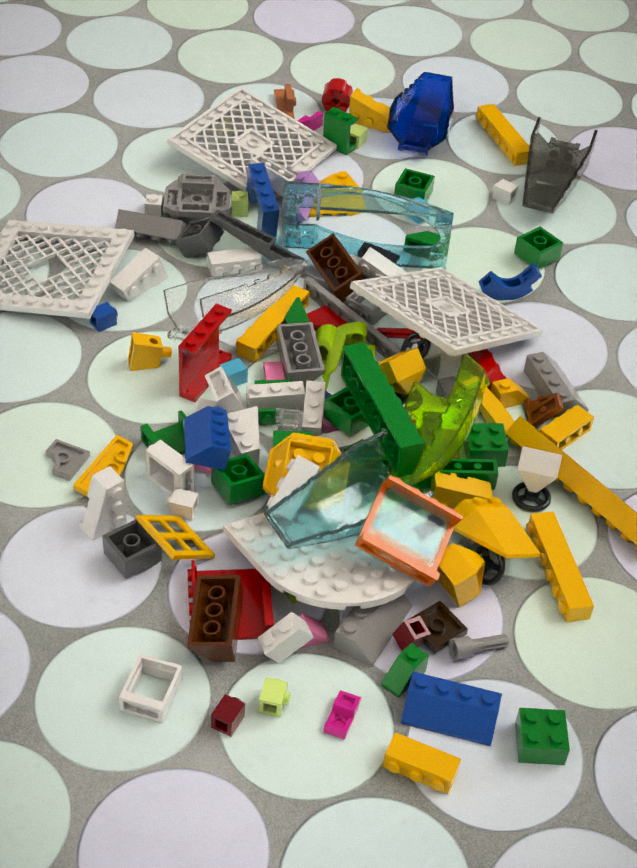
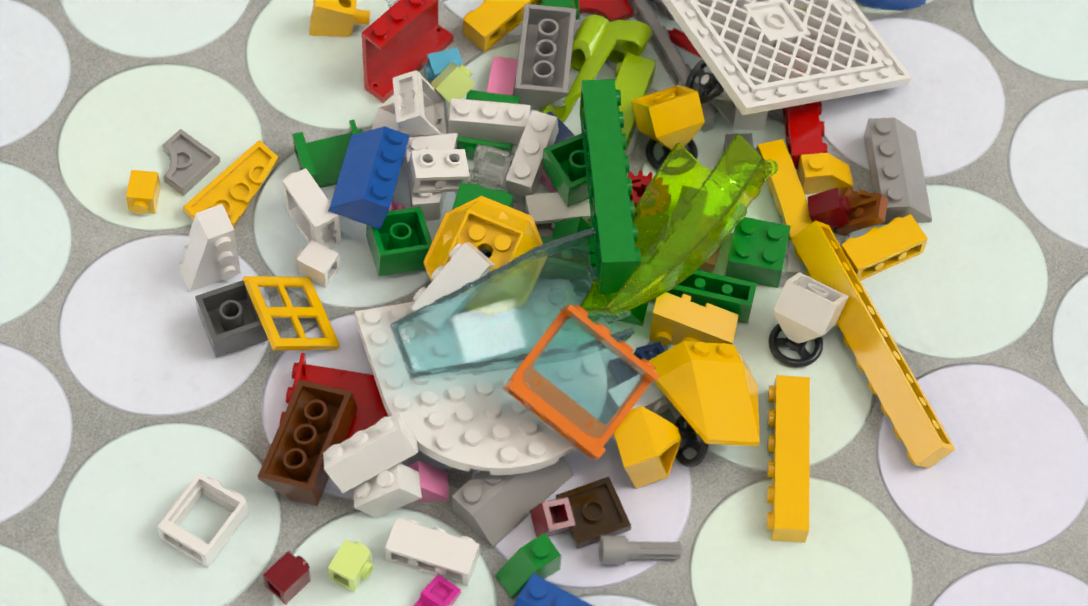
camera: 15 degrees right, 15 degrees up
none -> yellow brick [126,170,161,214]
none -> white brick [323,412,418,493]
none -> white brick [385,518,480,586]
none -> white brick [408,148,470,193]
none -> yellowish green brick [430,62,475,104]
none -> dark red brick [807,187,851,229]

